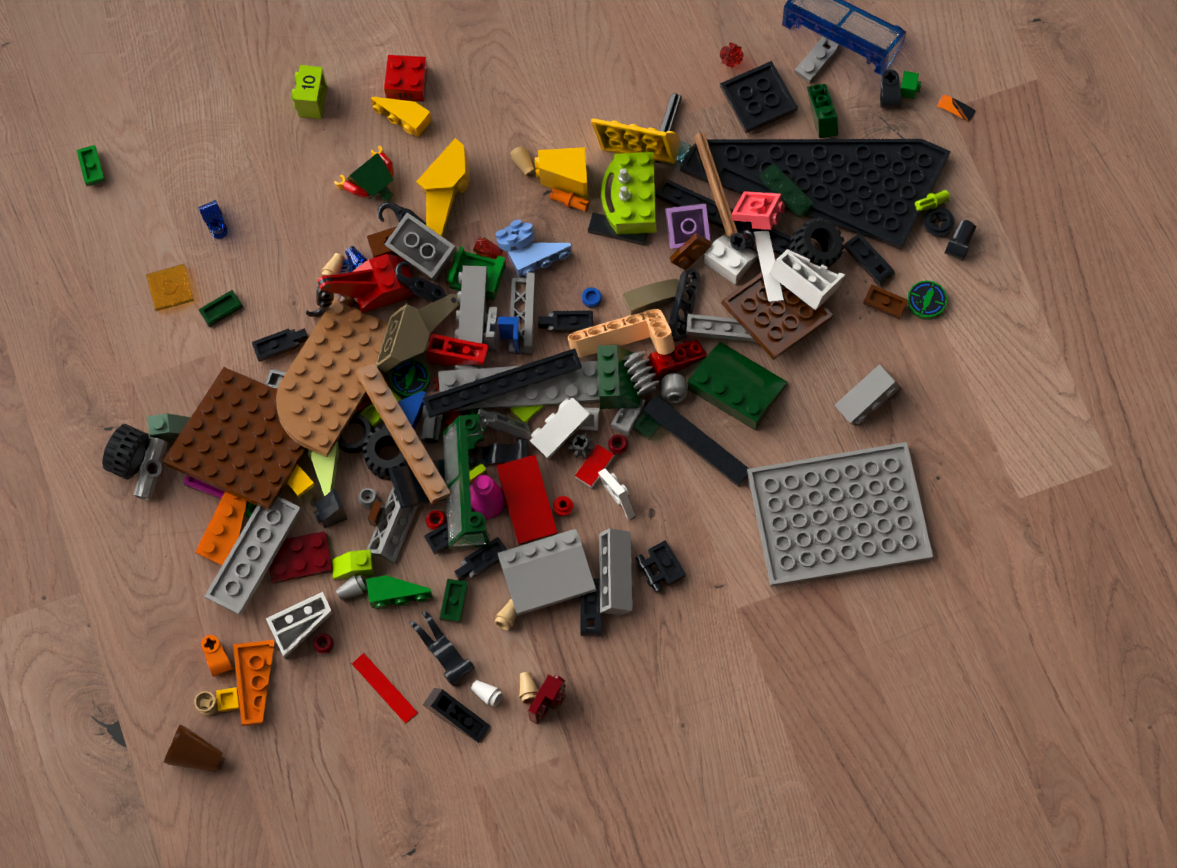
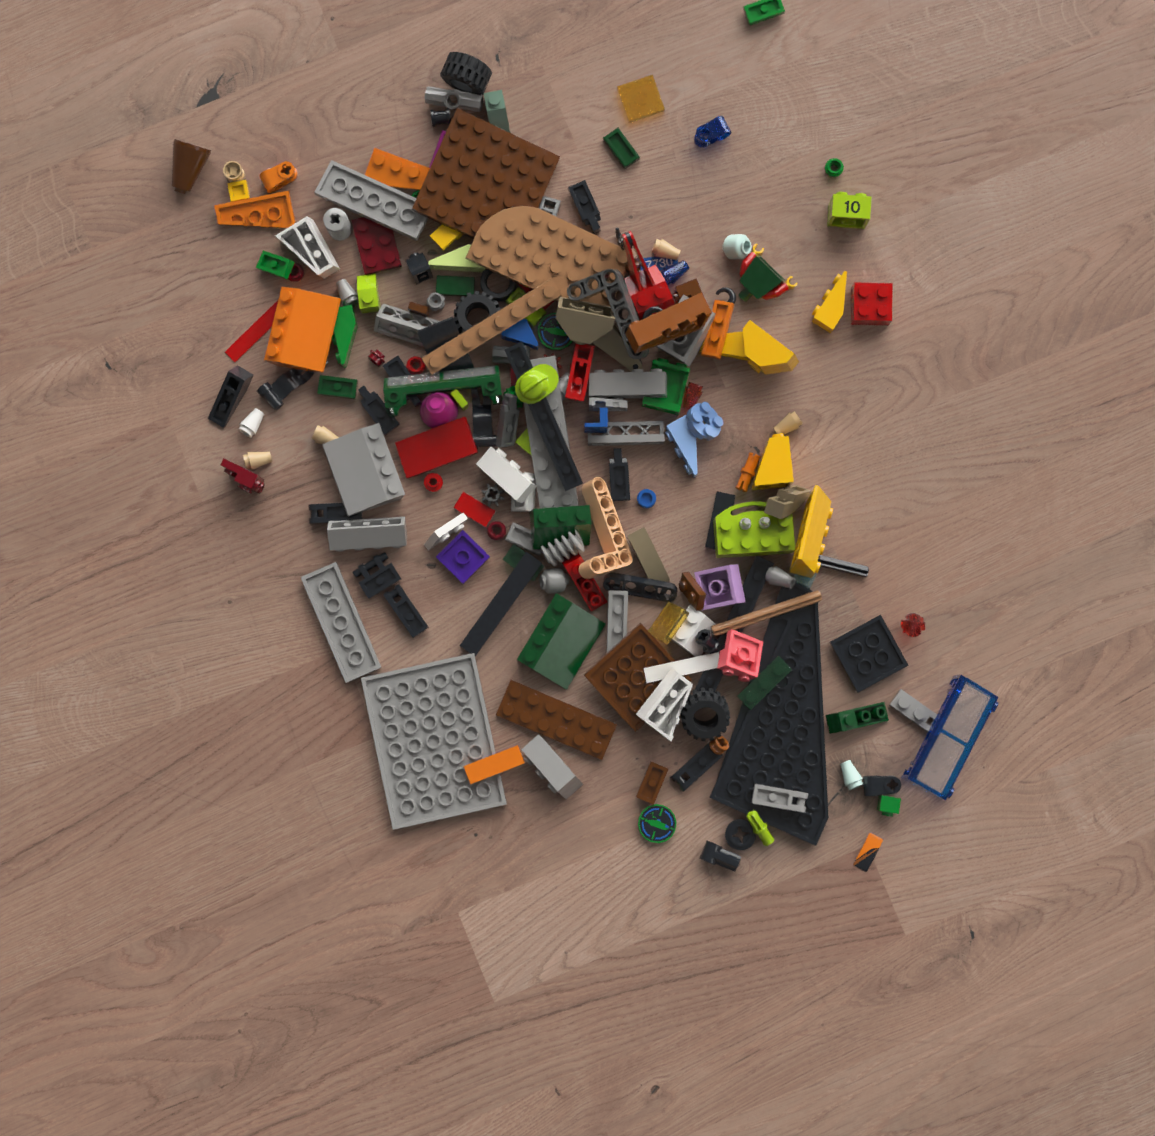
camera: 85 degrees right, 15 degrees up
none -> green plate [256,250,295,280]
none -> orange slope [264,287,341,373]
none -> light grey plate [301,562,382,683]
none -> light grey piece [323,208,352,241]
none -> dark red plate [368,349,385,367]
none -> black plate [383,584,429,638]
none -> black bush [431,108,451,127]
none -> dark green tile [436,275,475,297]
none -> dark purple plate [436,530,490,584]
none -> orange tile [464,745,525,784]
none -> reddish brown plate [496,680,617,760]
none -> lime piece [515,364,559,404]
none -> dark grey beam [567,269,649,359]
none -> dark orange wedge [625,292,712,354]
none -> clear yellow tile [648,602,689,645]
none -> orange tile [701,300,734,360]
none -> dark orange bush [709,736,729,755]
none -> light aqua head [723,234,752,259]
none -> light grey plate [751,784,808,812]
none -> dark tan slope [764,485,811,519]
none -> light grey cone [765,567,796,589]
none -> green plate [825,158,844,177]
none -> light aqua cone [840,760,863,790]

